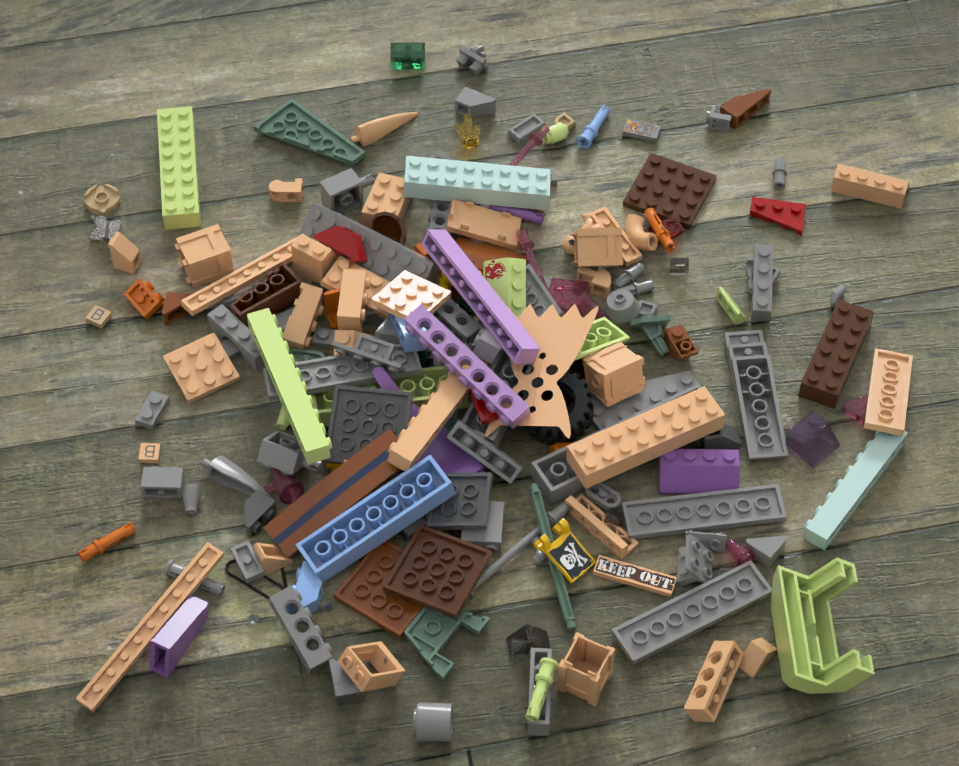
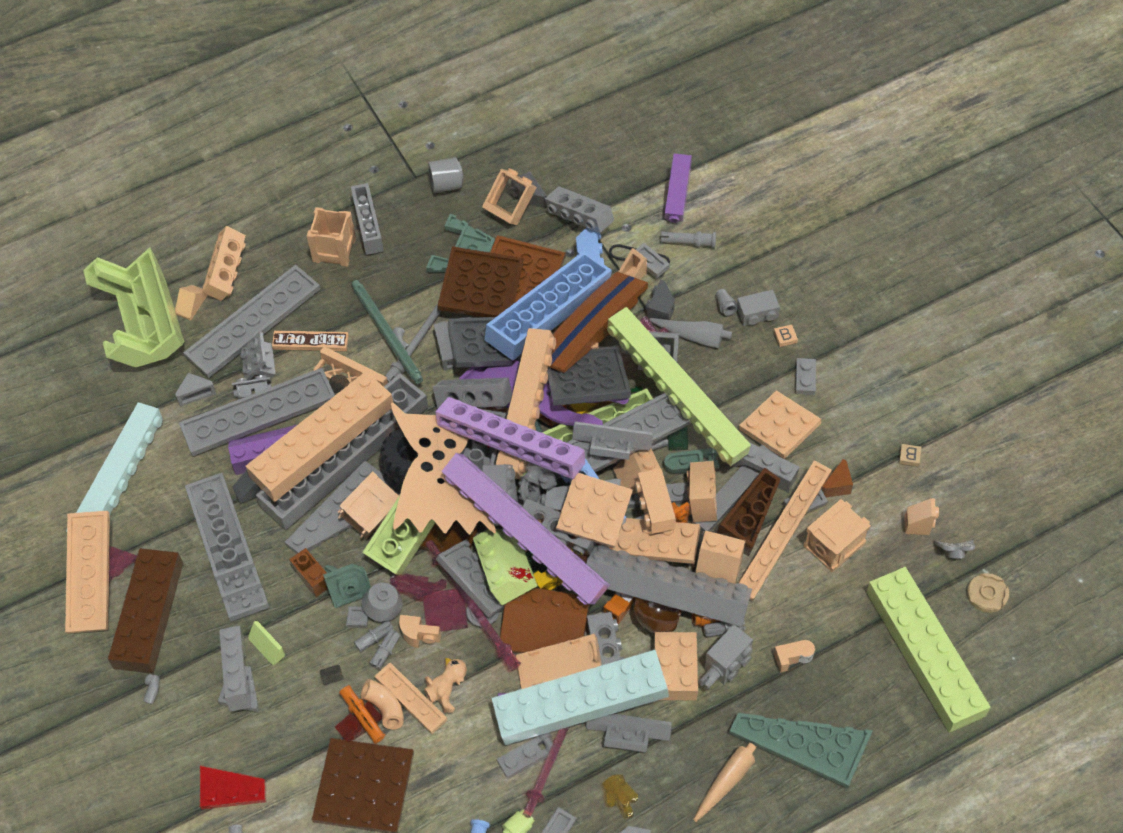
camera: 165 degrees right, 5 degrees up
light nougat plate [75,542,224,713] -> none
orange pin [77,522,136,563] -> none
orange bracket [124,279,165,320] -> none
red slope [313,226,368,264] -> none
clear smoke slope [506,624,551,658] -> none
yellowish green pin [525,657,559,722] -> none
flag [533,518,596,583] -> none
light nougat container [570,228,623,267] -> none
clear pink cone [725,539,755,566] -> none
clear purple slope [785,410,840,468] -> none

